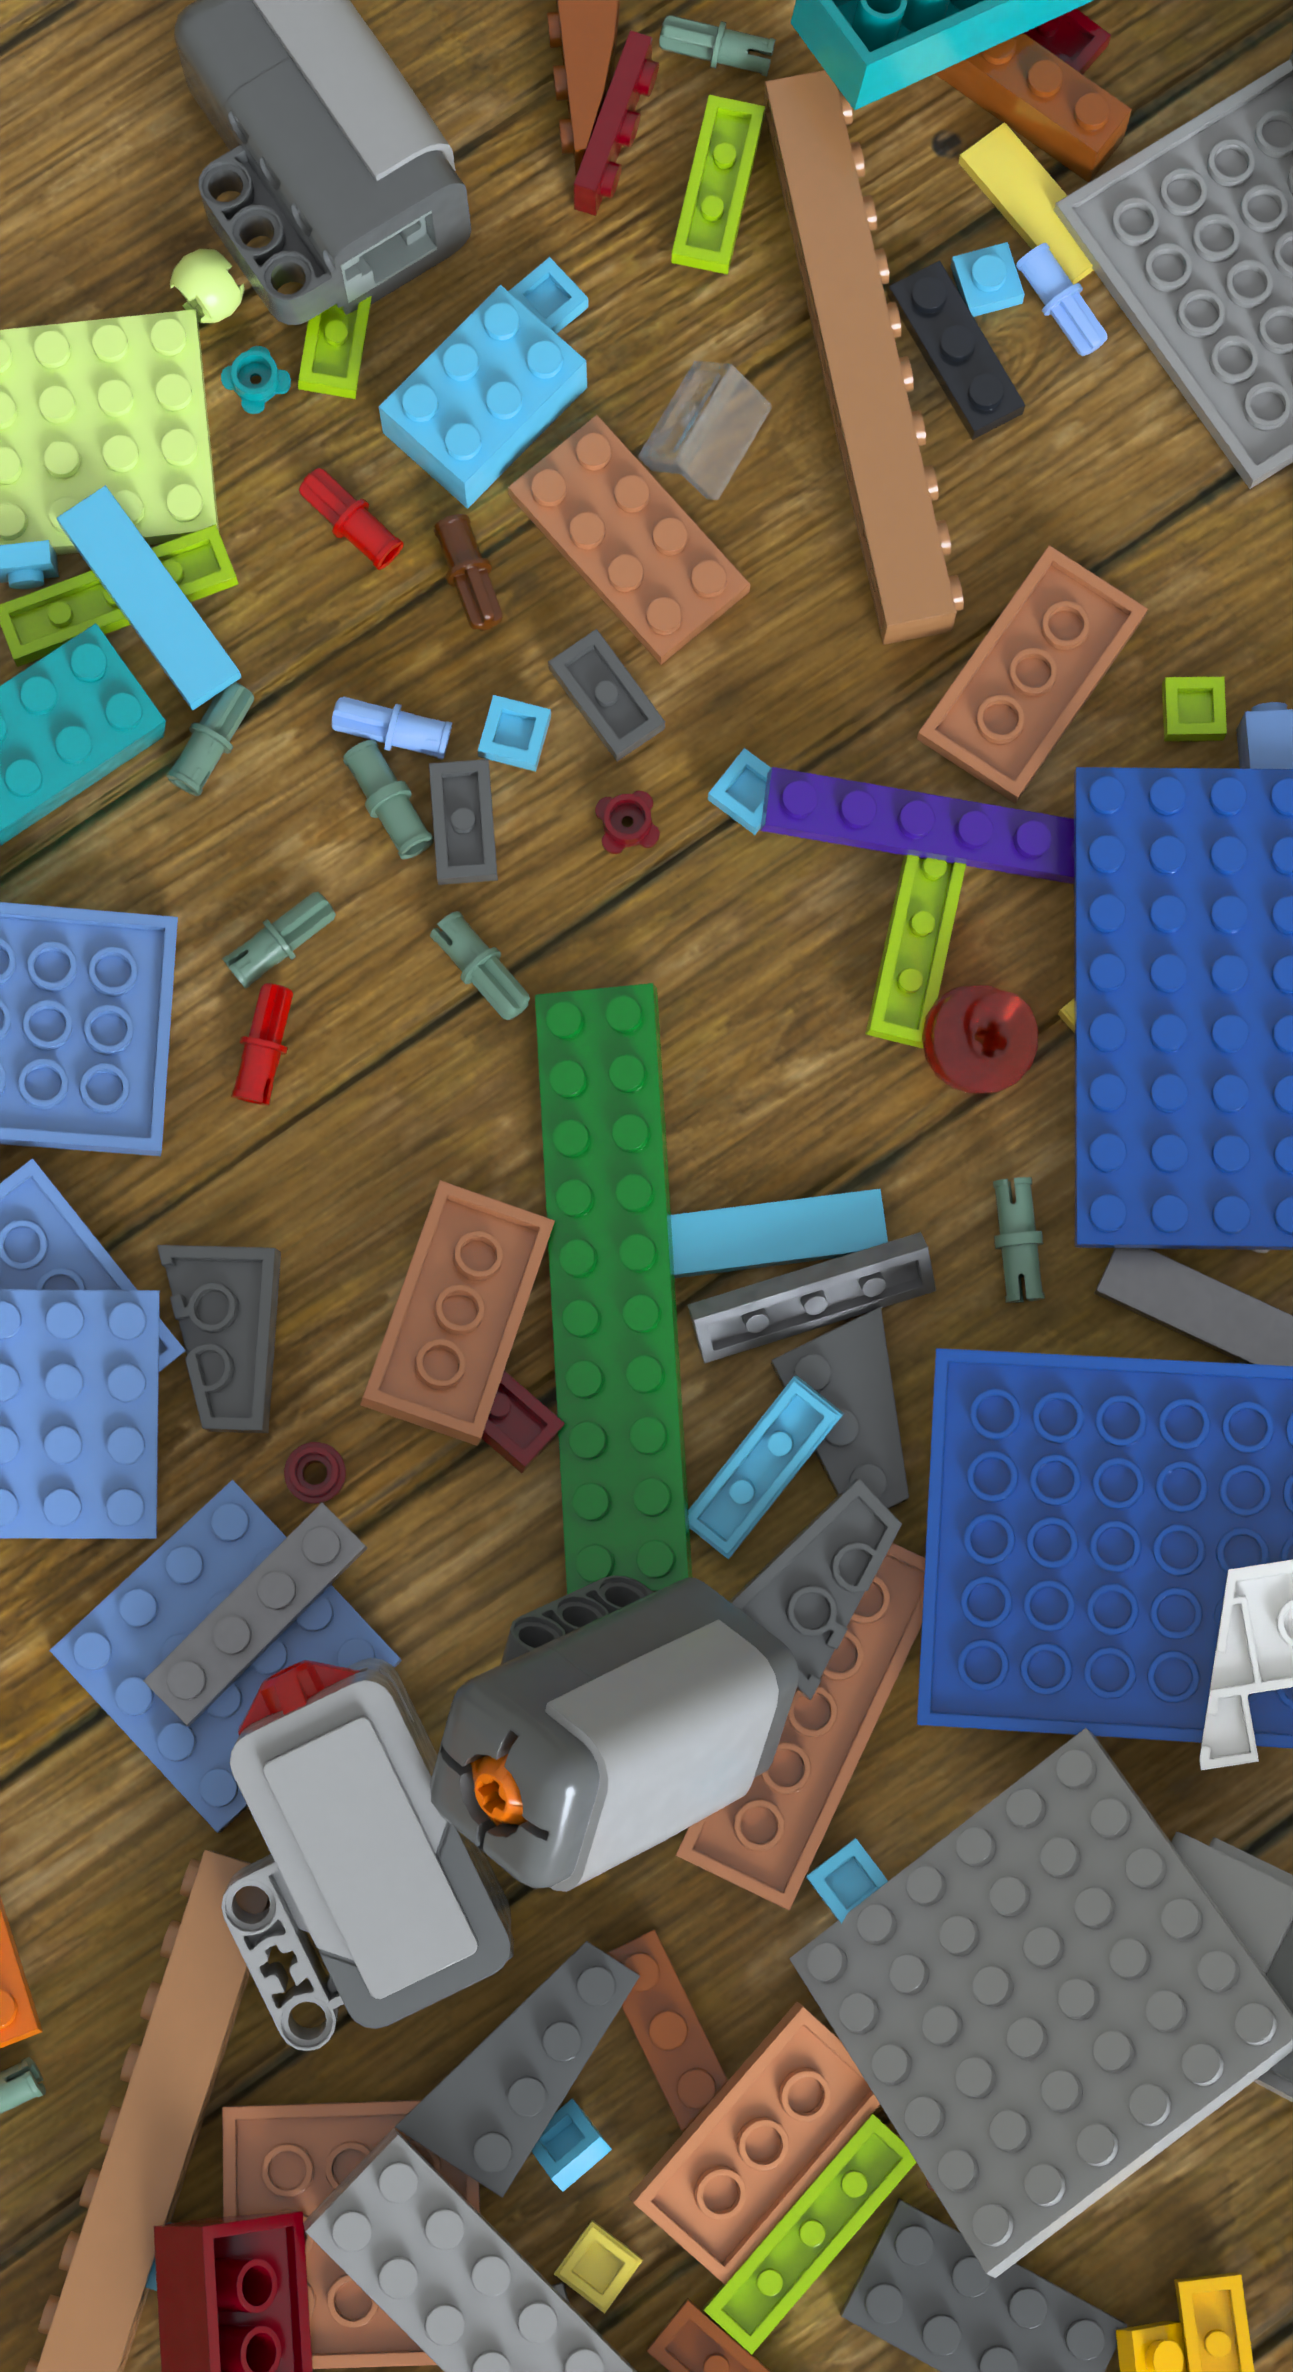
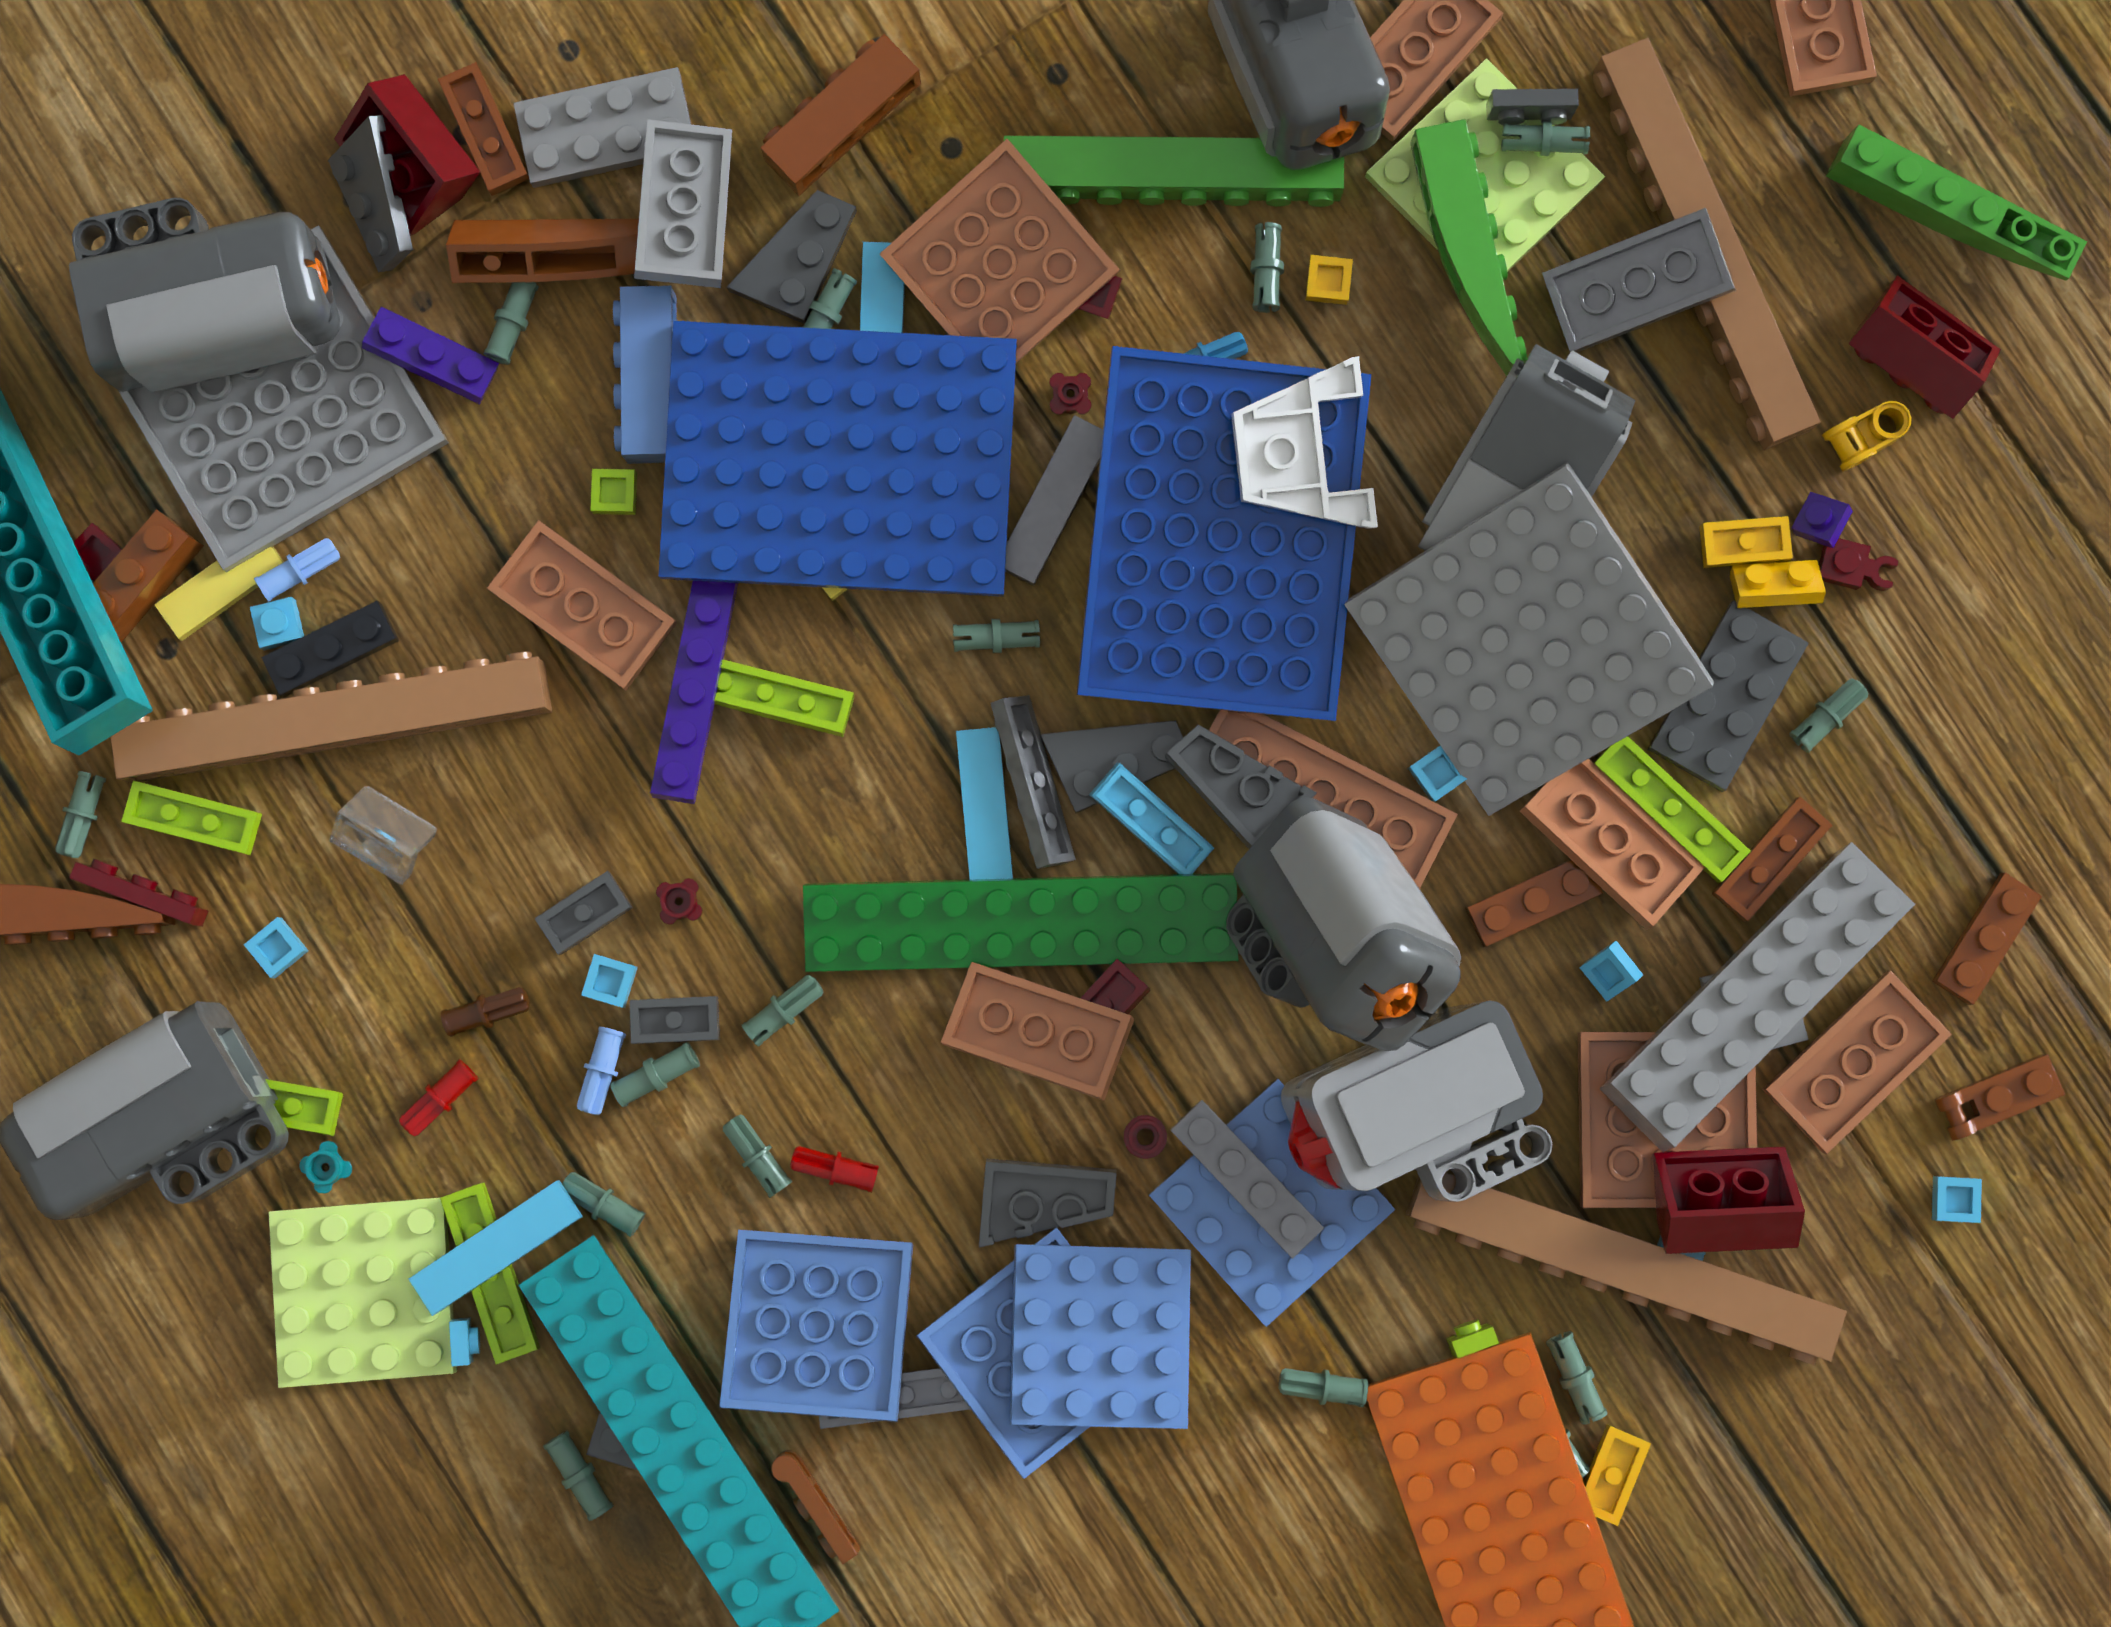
camera: 85 degrees left, 5 degrees up
yellowish green piece [170,249,245,323] -> none
medium azure brick [379,285,587,509] -> none
dark grey wing [395,1941,640,2198] -> none
nougat plate [508,415,750,665] -> none
light yellow tile [554,2220,643,2314] -> none
medium azure plate [708,748,771,835] -> none
clear red piece [922,985,1038,1094] -> none
none -> lime plate [1446,1319,1499,1358]

